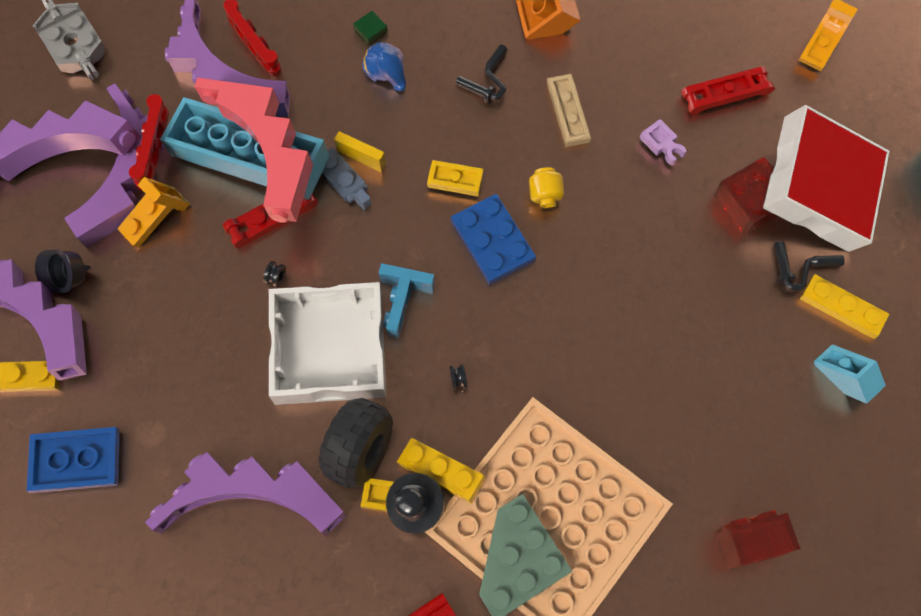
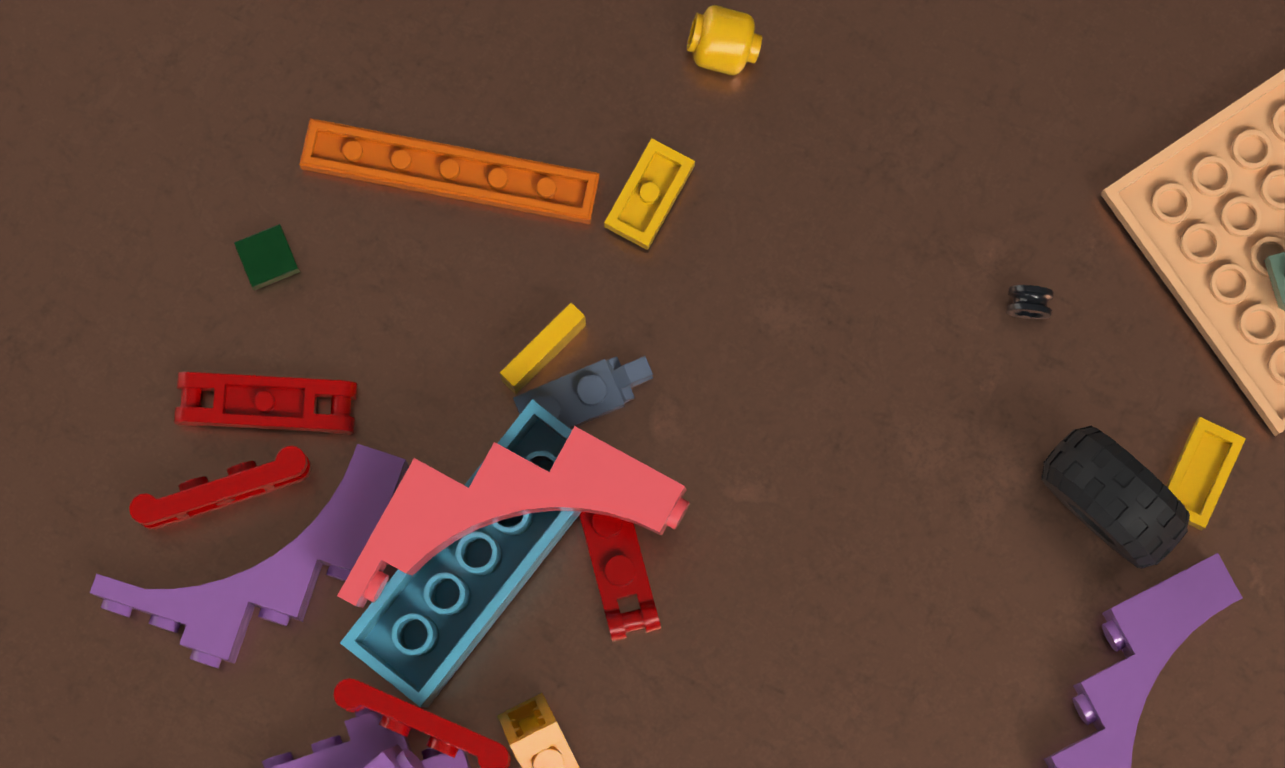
camera: 75 degrees left, 10 degrees up
black bush [263,261,286,288] -> none
white tile [269,282,386,405] -> none
blue hair [362,42,406,91] -> none
dark azure bracket [379,263,435,339] -> none
black plate [386,473,446,533] -> none
yellow plate [397,438,486,504] -> none
blue plate [451,193,536,285] -> none
black piece [455,44,508,104] -> none
none -> red plate [174,372,358,435]
none -> orange tile [299,118,600,224]

